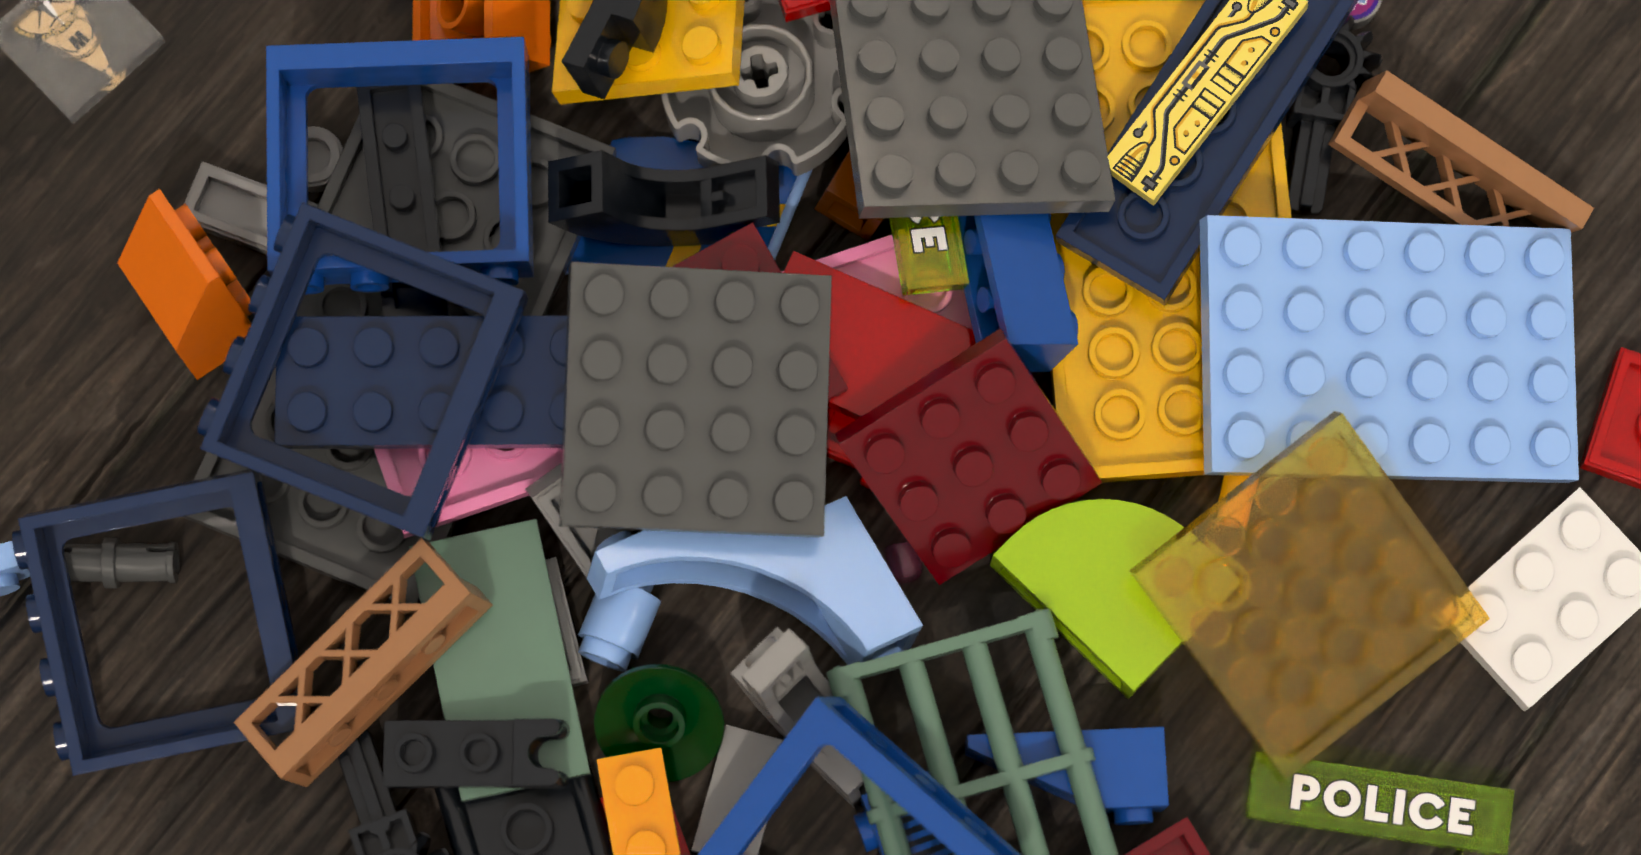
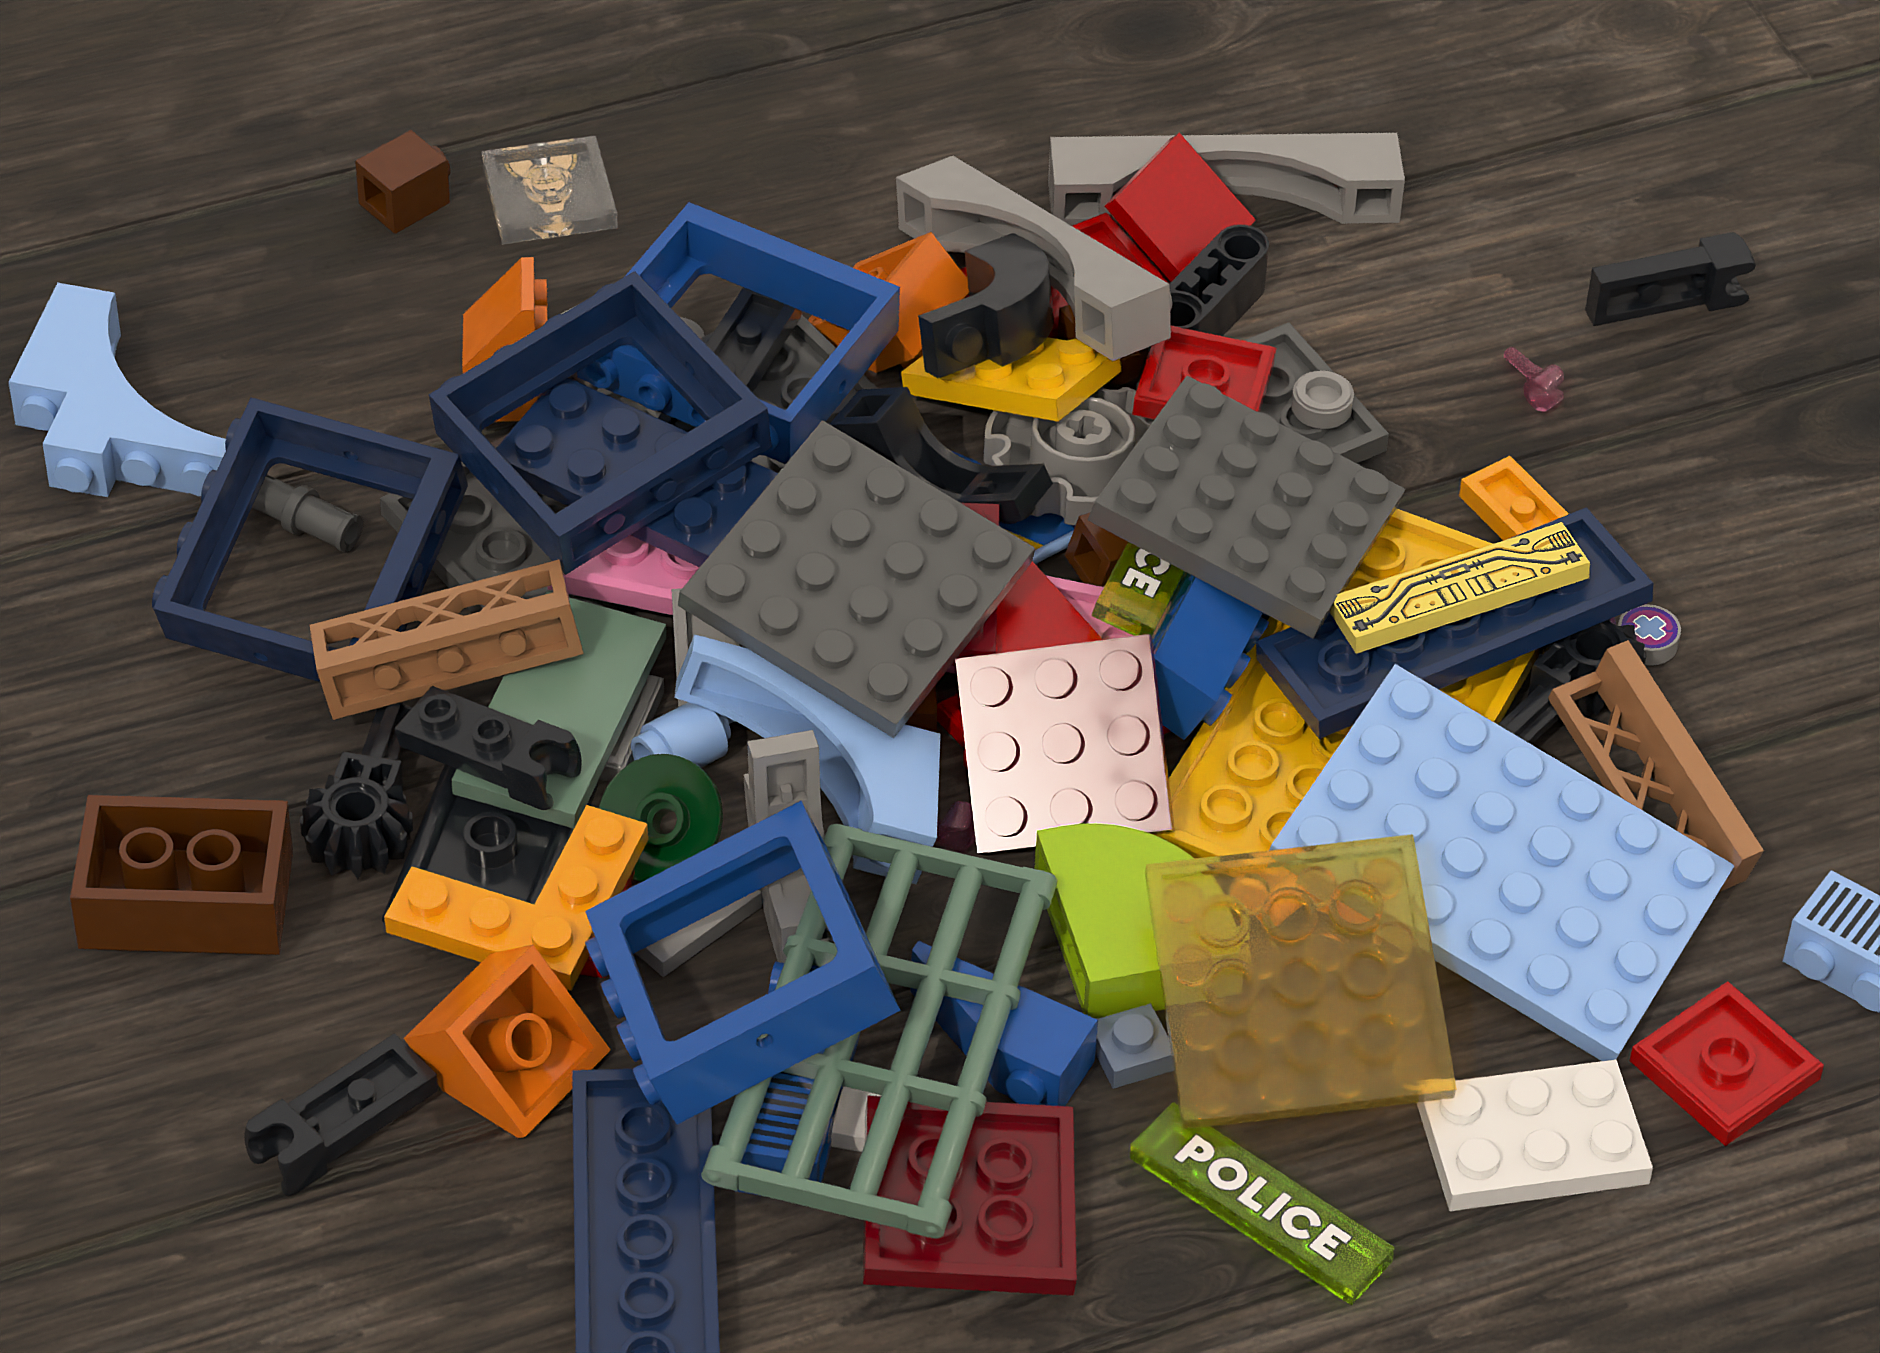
camera: 30 degrees right, 30 degrees down
none -> sand blue plate [1095,1003,1177,1089]

